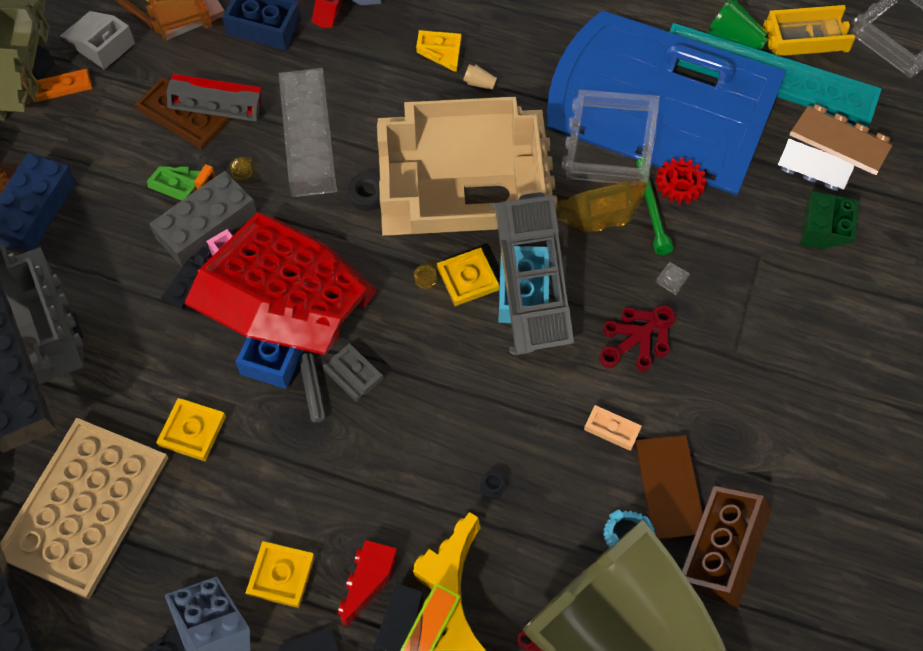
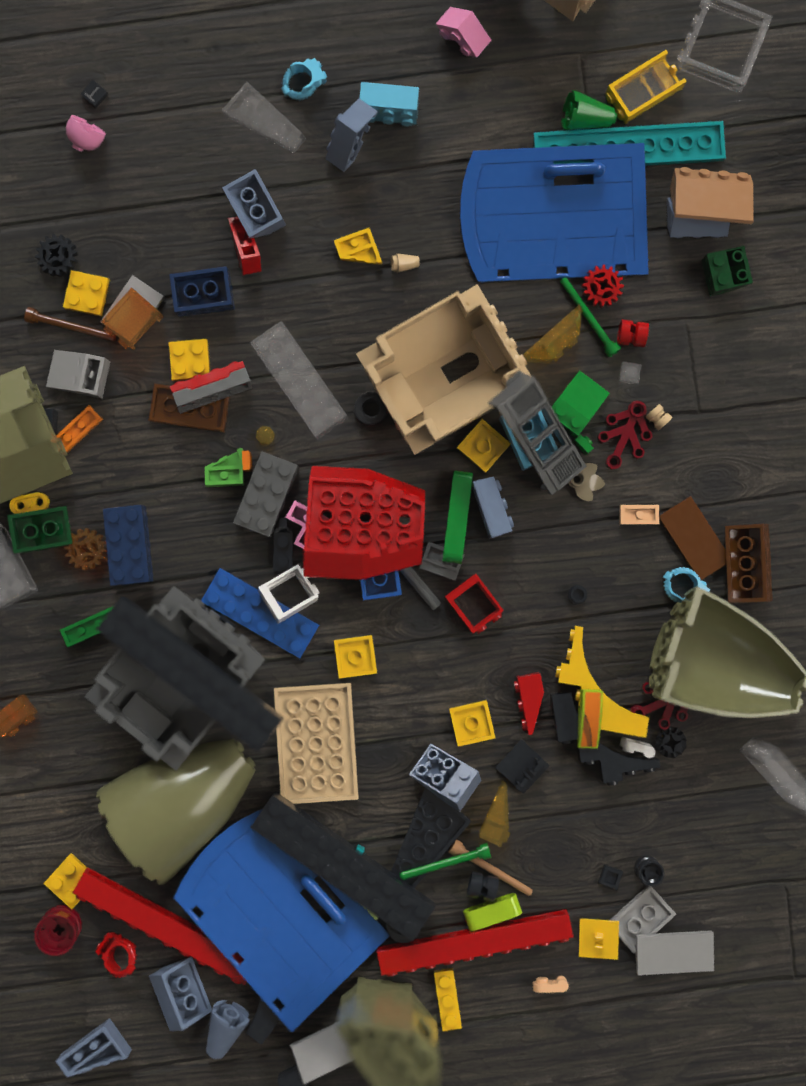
camera: 20 degrees left, 25 degrees up
clear yellow tile [414,265,437,289] -> none
clear window [562,90,660,186] -> none
none -> yellow plate [169,339,210,381]
none -> blue plate [201,568,319,658]
none -> white window [258,565,319,624]
none -> green beam [442,470,473,564]
none -> red window [445,574,504,634]
none -> sand blue slope [471,476,514,539]
none -> green slope [552,370,610,438]
none -> dark tan plate [568,463,605,501]
none -> green plate [573,434,594,455]
none -> red wheel [617,319,649,348]
none -> tan wheel [645,404,673,431]

